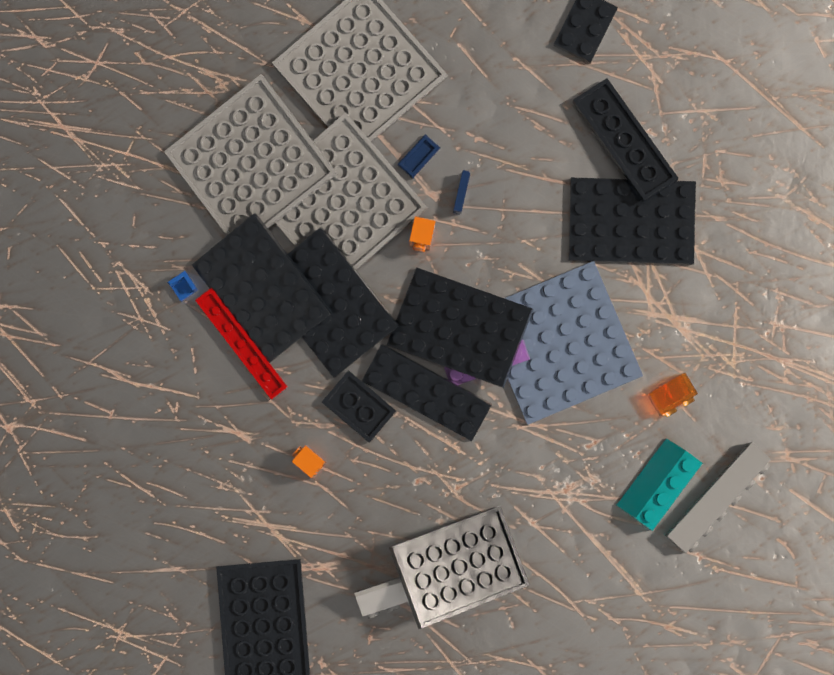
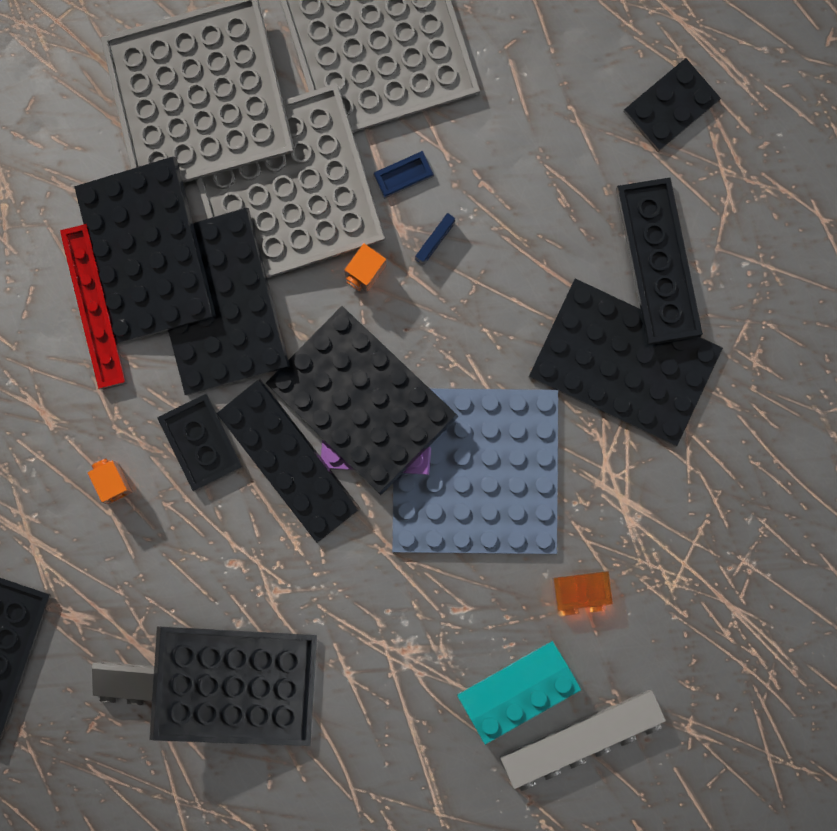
camera: 20 degrees right, 0 degrees up
blue panel [167,271,199,302] -> none

